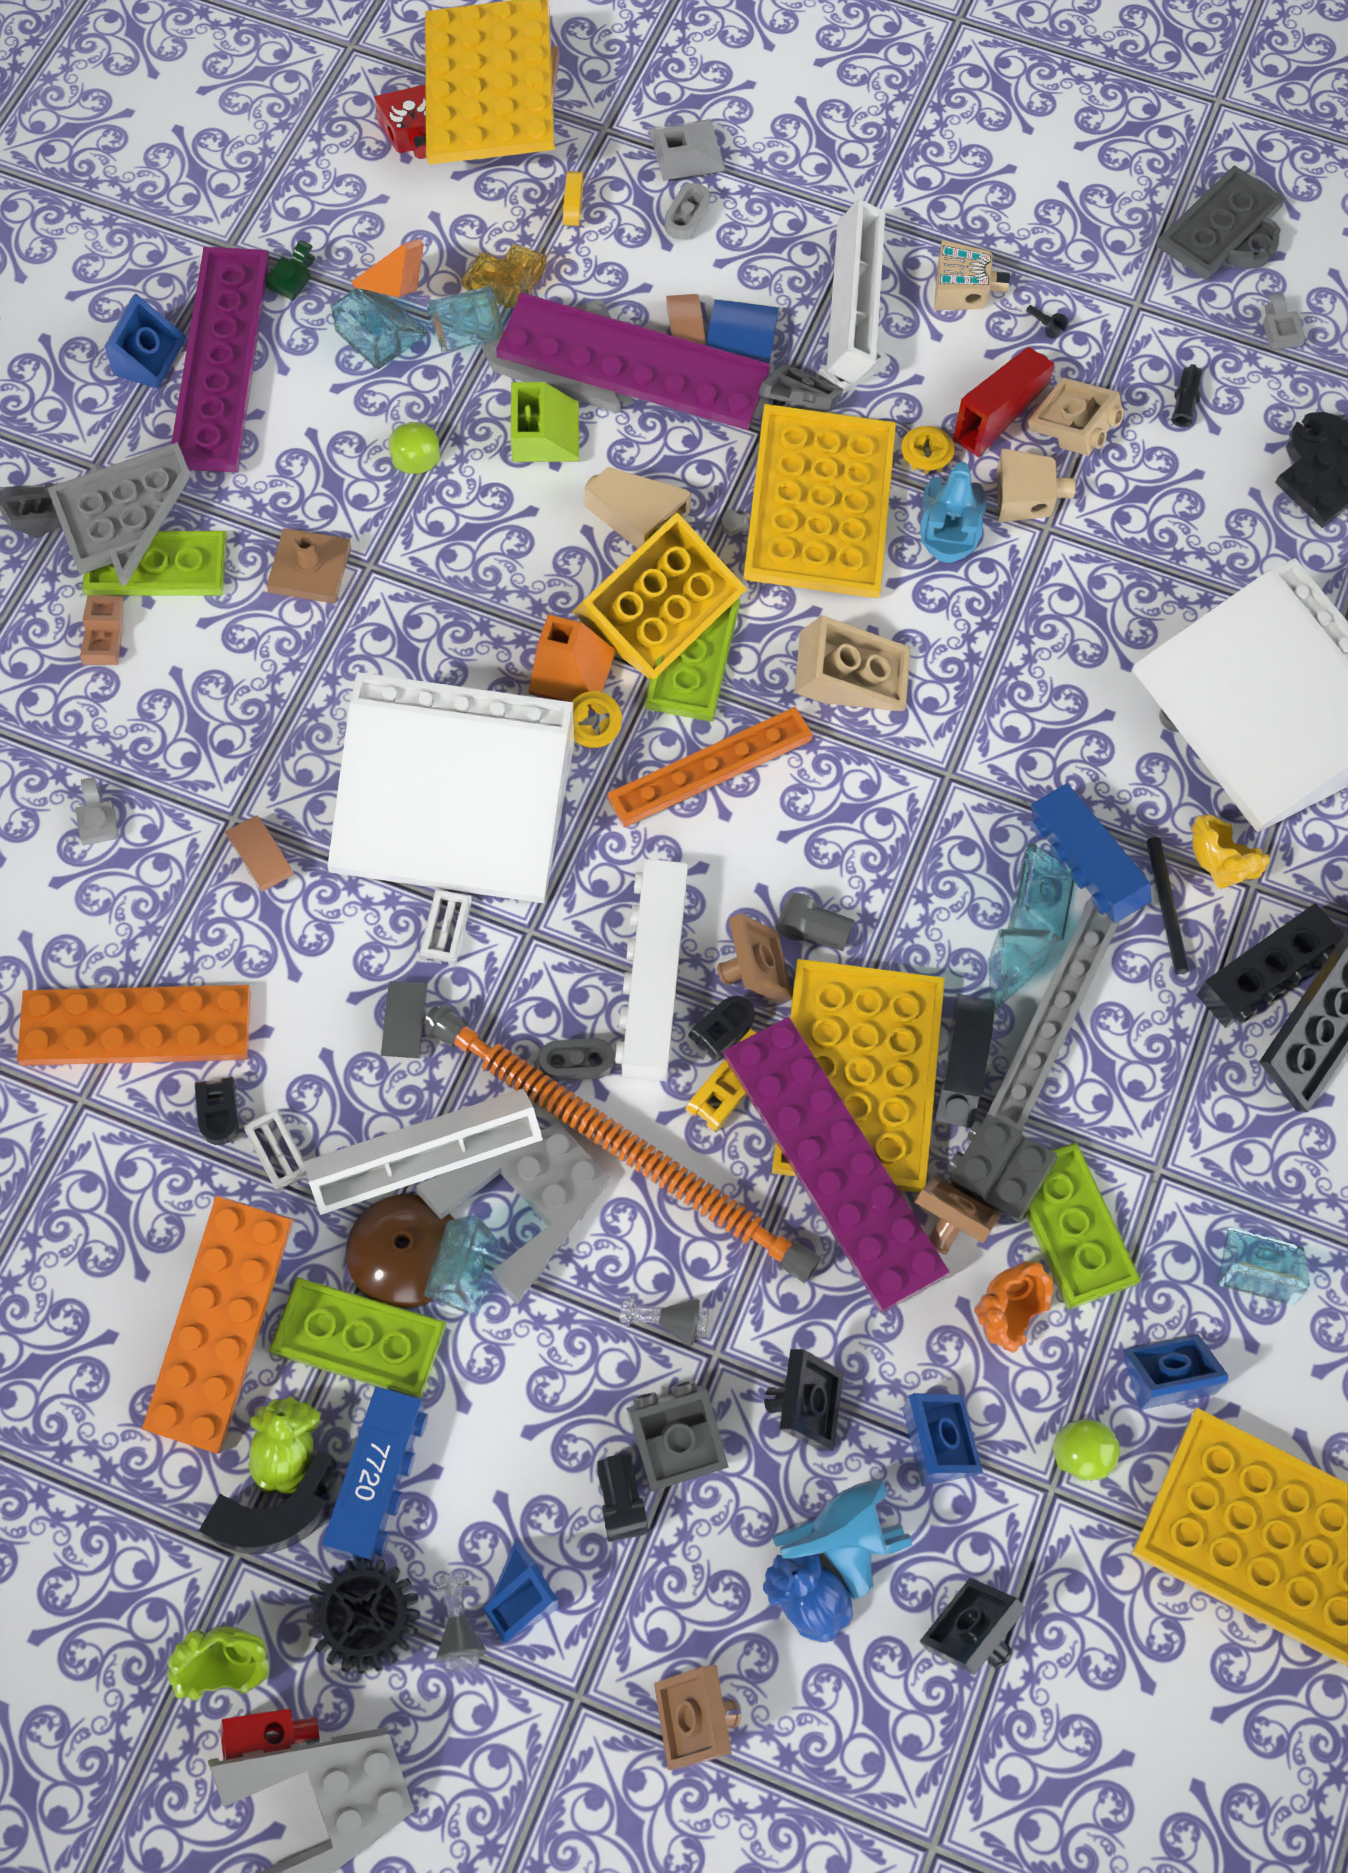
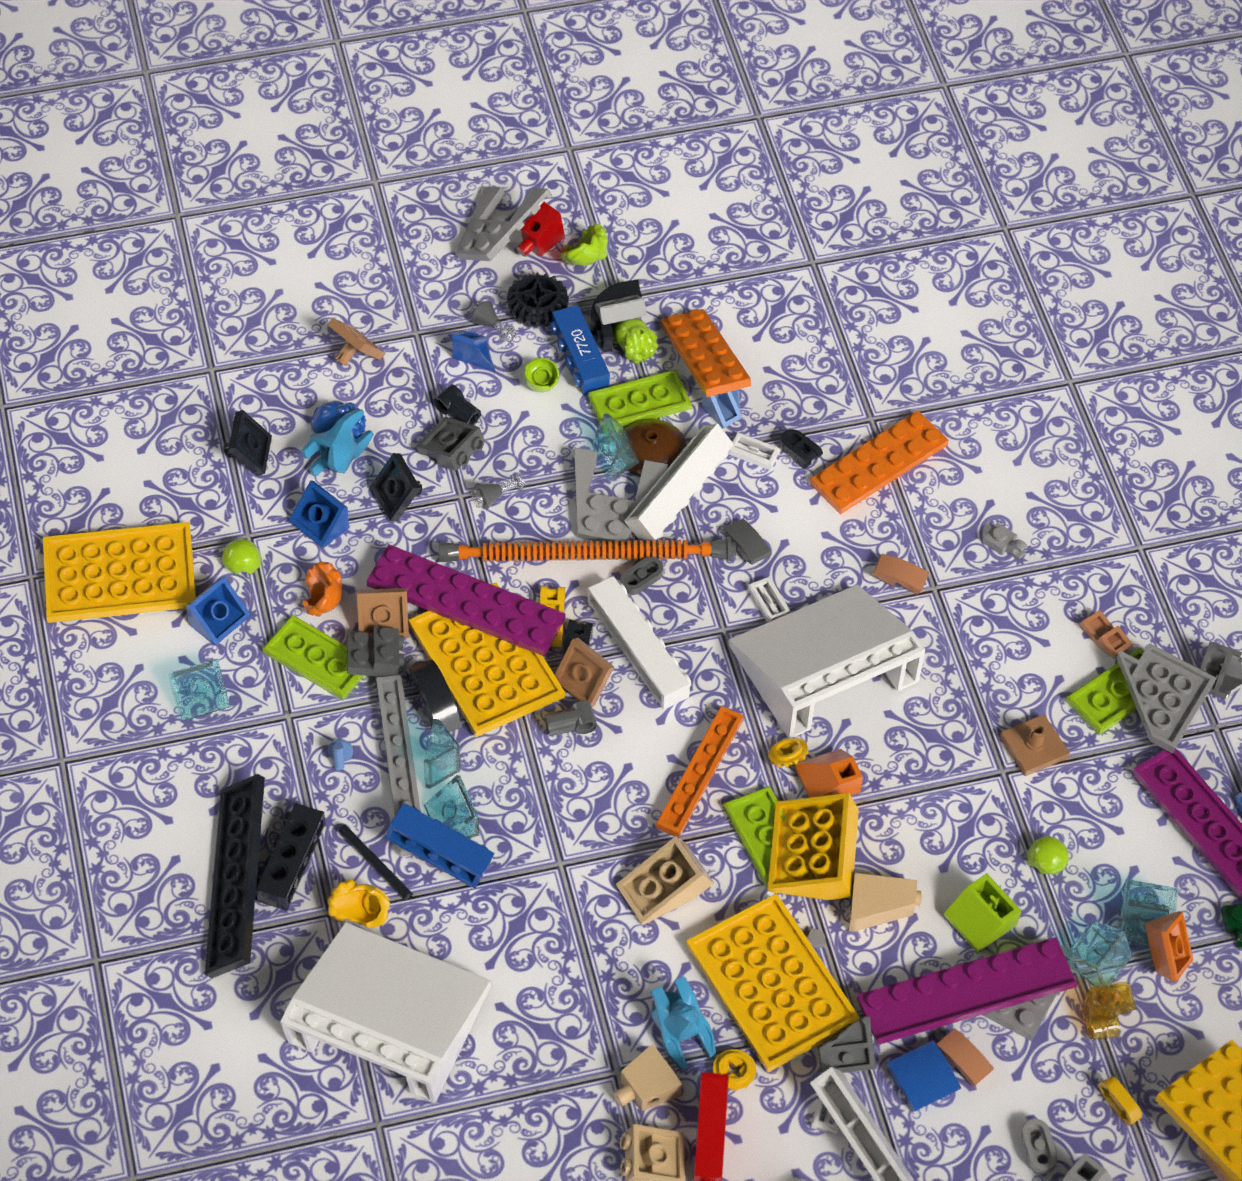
camera: 145 degrees right, 10 degrees down
none -> medium blue plate [328,739,353,770]
none -> lime hair [524,357,560,393]
none -> slope [595,295,647,325]

